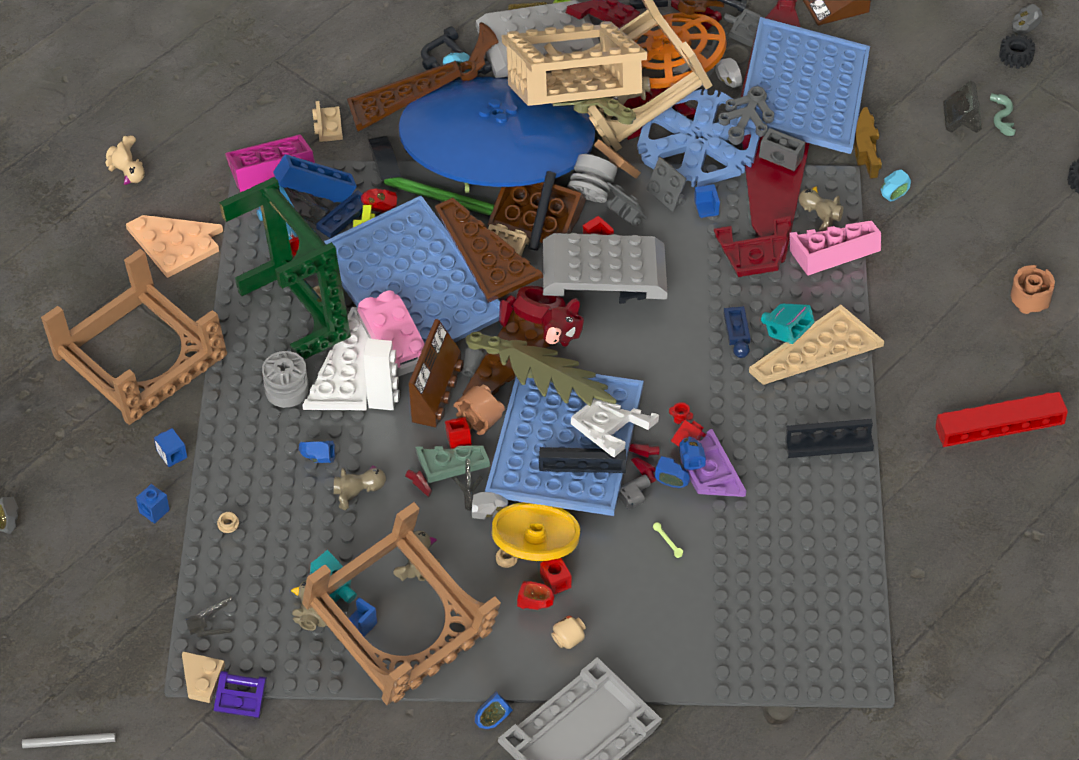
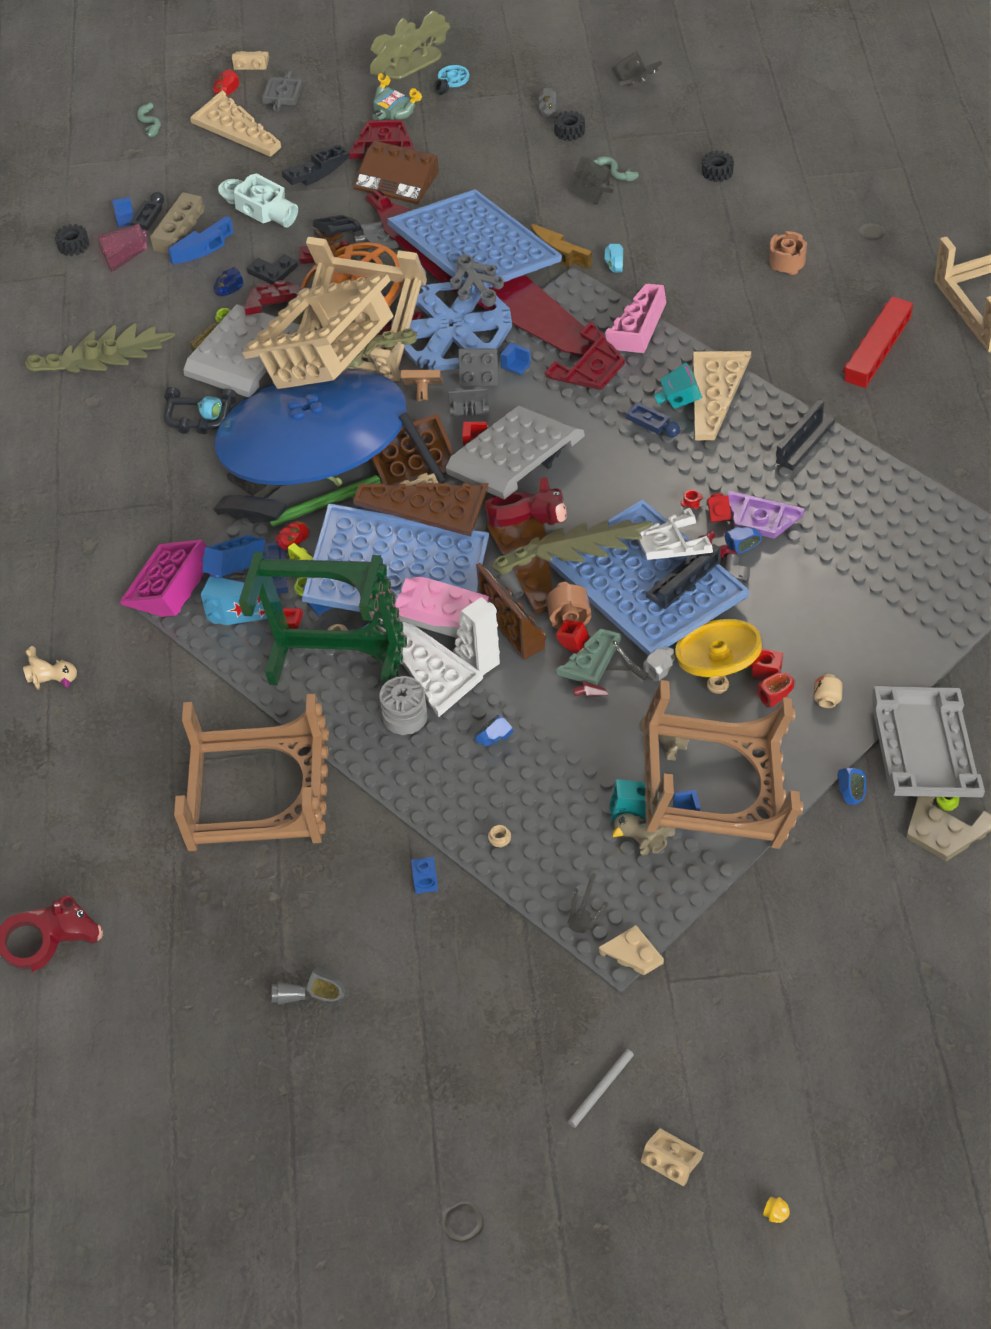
camera: 45 degrees left, 0 degrees up
light nougat wing [126,215,223,278] -> none
blue brick [154,428,187,467] -> none
dark purple plate [213,671,267,718] -> none
tan bracket [312,101,343,142] -> none
dark tan animal [334,465,386,510] -> none
reddish brown wing [347,61,461,132] -> none
reddish brown piece [458,22,499,81] -> none
dark red bar [499,295,515,327] -> none
light grey wheel [567,154,618,203] -> none
yellowish green hinge [653,522,683,558] -> none
blue rock [679,437,706,470] -> none
dark grey brick [759,128,805,171] -> none
dark tan animal [799,186,844,231] -> none

